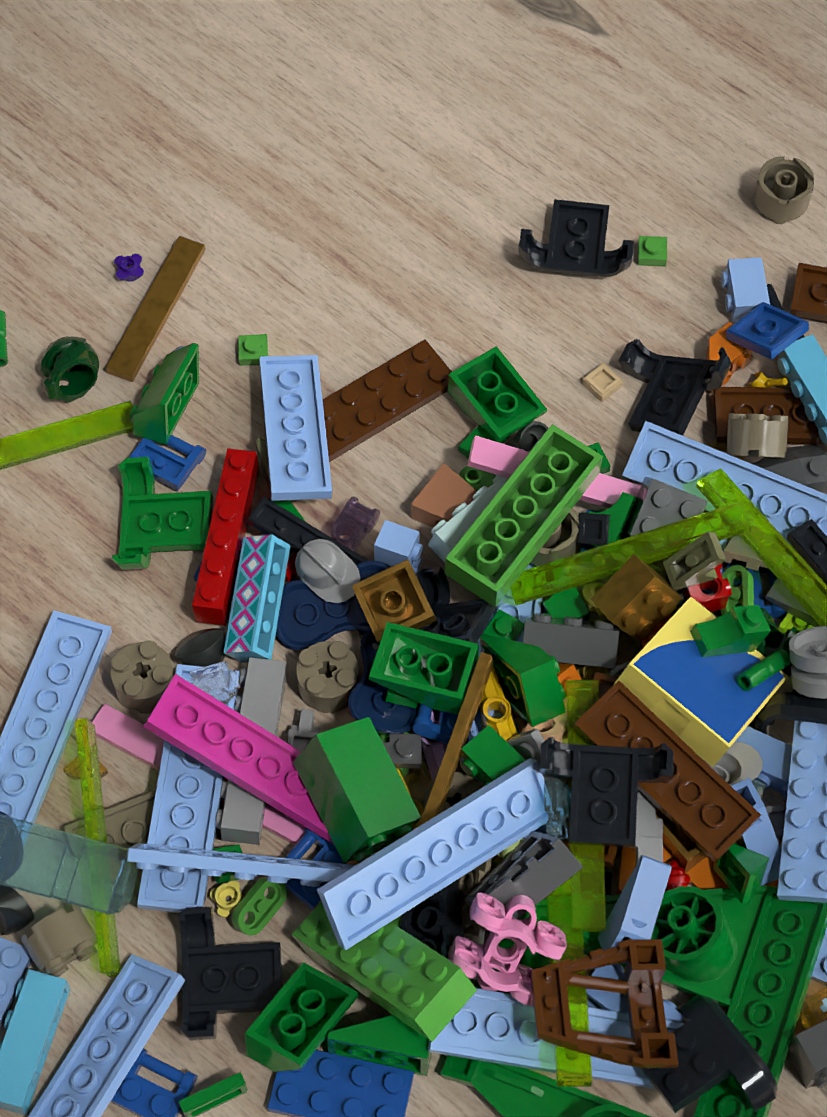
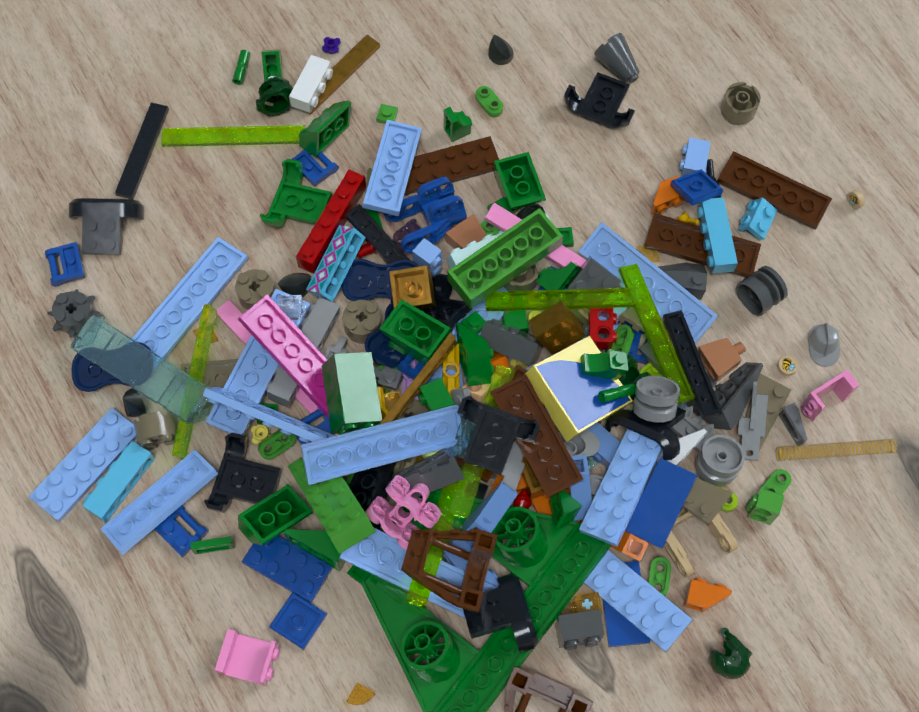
camera: 15 degrees right, 5 degrees up
light grey piece [295,539,360,603] -> none
black tile [577,513,611,545] -> none
tan tile [582,362,623,402] -> none
black piece [618,339,731,436] -> none
bright green plate [638,236,667,267] -> none
olive slope [663,531,726,590] -> none
dark tan brick [726,413,788,458] -> none
none -> green arch [261,49,282,81]
none -> white brick [289,55,333,113]
none -> blue piece [383,177,467,253]
none -> green arch [444,107,472,142]
none -> bright green plate [475,86,503,117]
none -> pearl dark grey piece [488,35,514,65]
none -> dark grey cone [594,33,640,83]

